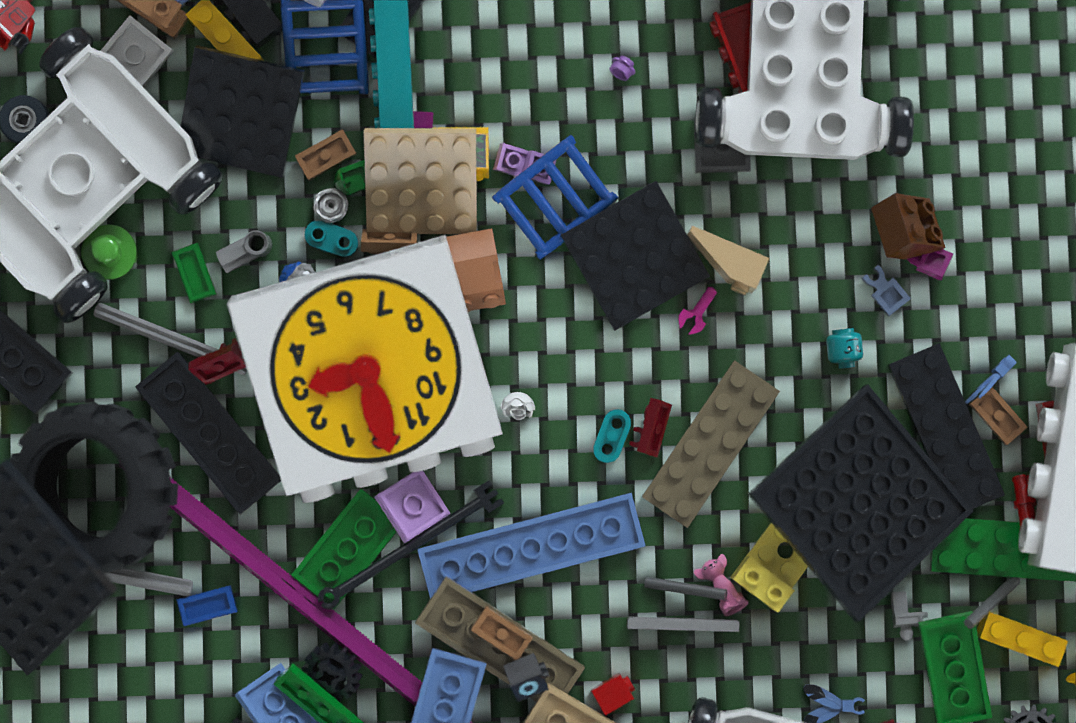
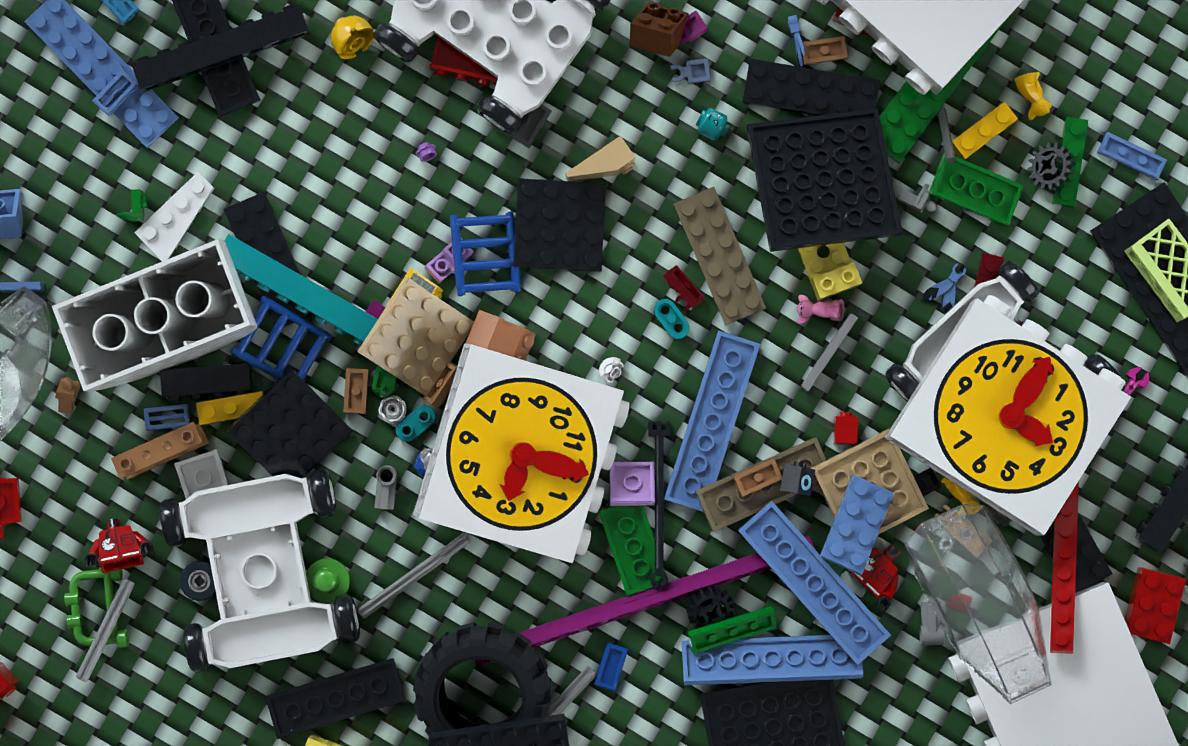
camera: 50 degrees left, 0 degrees up
black plate [135,352,282,515] -> none
green tile [172,242,217,304] -> none
dark red plate [188,338,247,385] -> none
dark grey bar [644,577,727,600] -> none
dark pink bar [678,287,717,335] -> none
red pin [1012,474,1036,530] -> none

